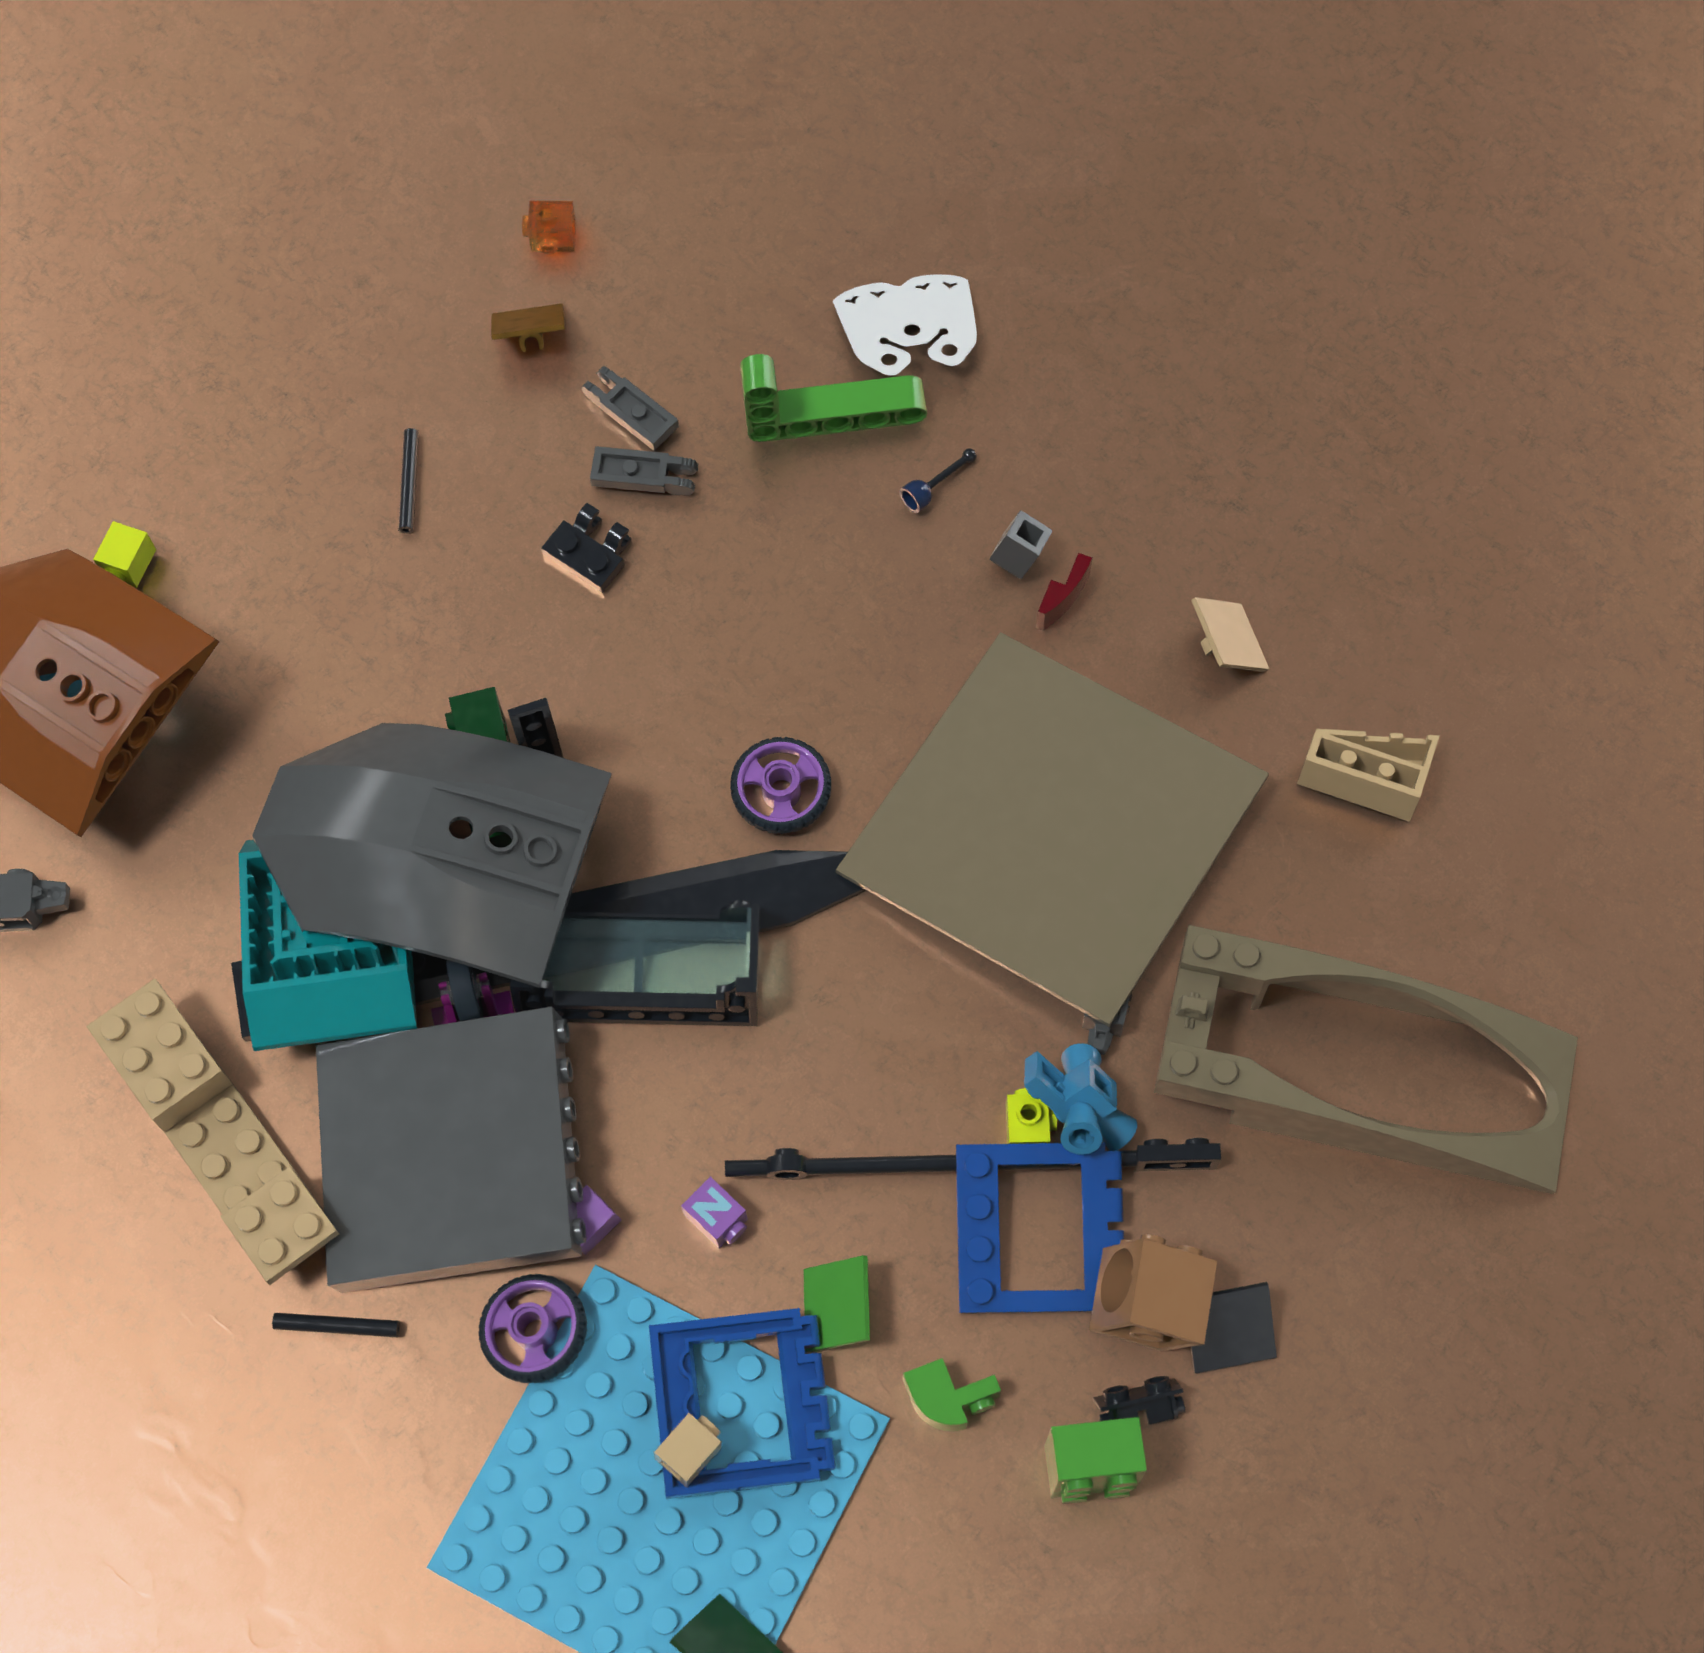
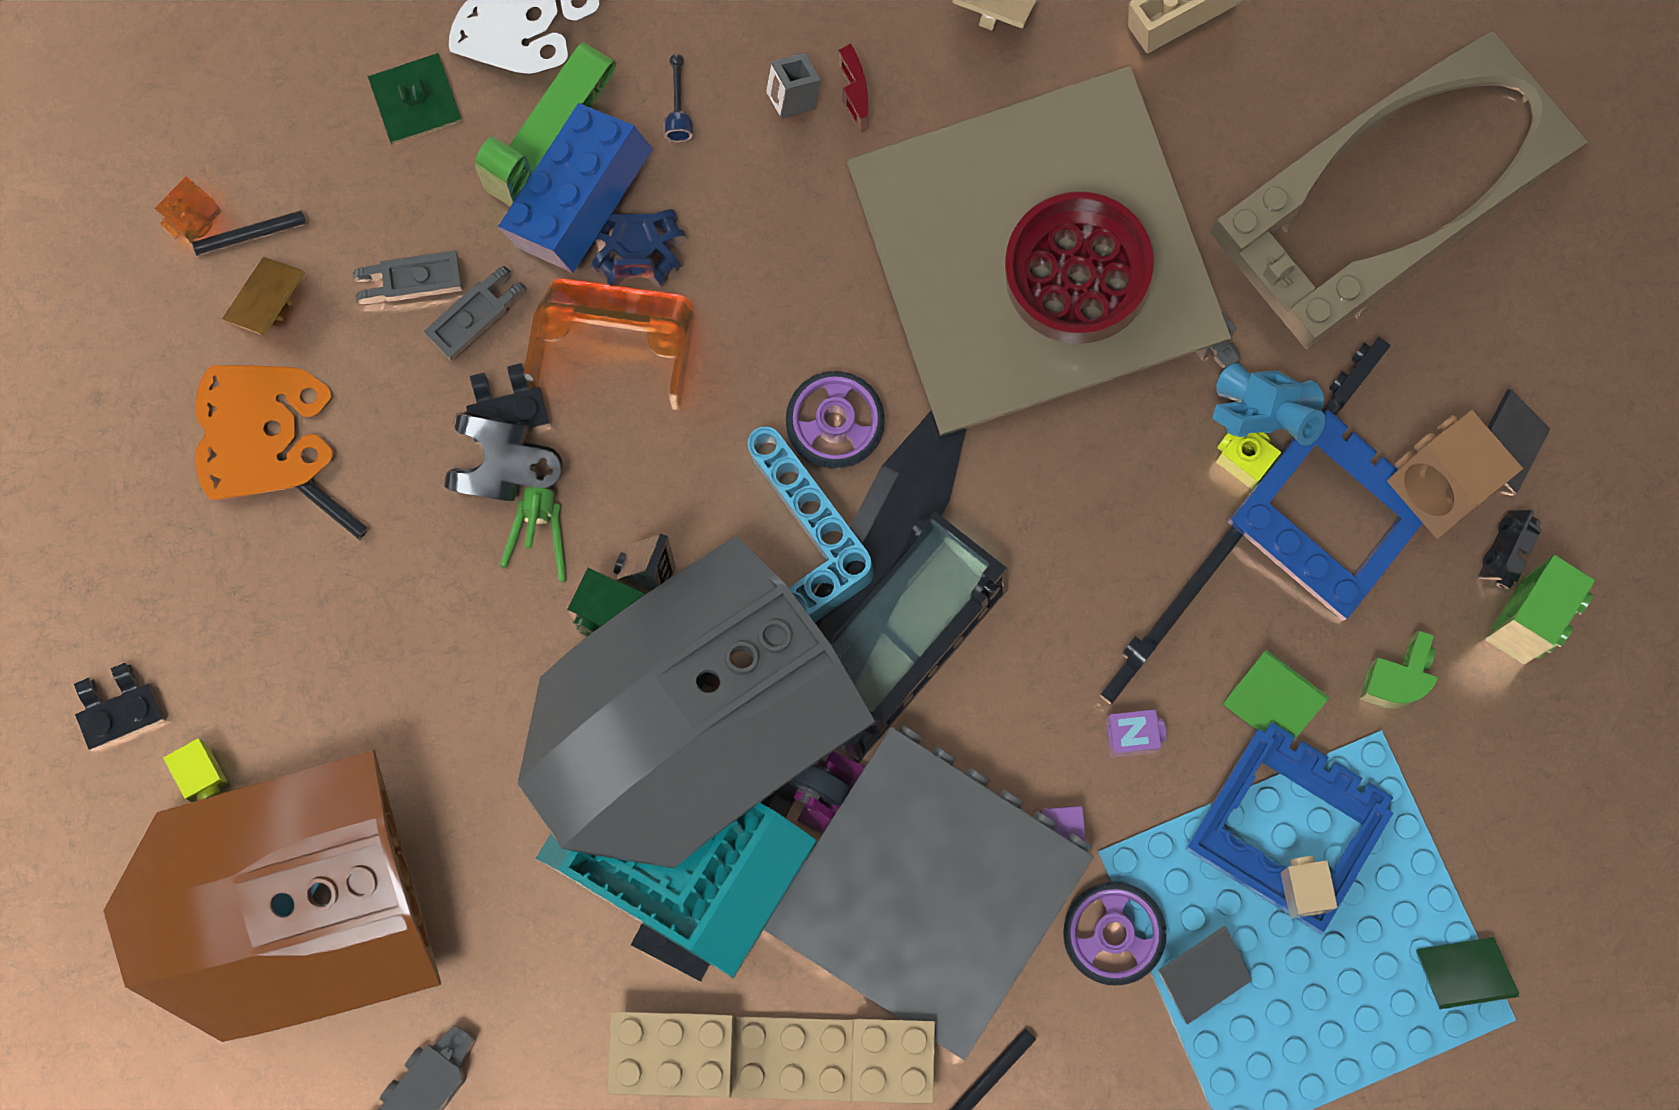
camera: 55 degrees left, 10 degrees up
none -> black plate [74,662,166,751]
none -> black piece [192,210,306,256]
none -> orange piece [195,365,333,501]
none -> dark green piece [368,53,462,145]
none -> piece [443,411,563,501]
none -> blue brick [498,103,653,273]
none -> bright green plant [500,487,566,582]
none -> clear orange windscreen [524,279,694,410]
none -> dark blue piece [590,209,687,288]
none -> medium azure beam [748,427,874,623]
none -> dark red wheel [1005,192,1154,344]
none -> dark grey piece [1158,926,1252,1025]

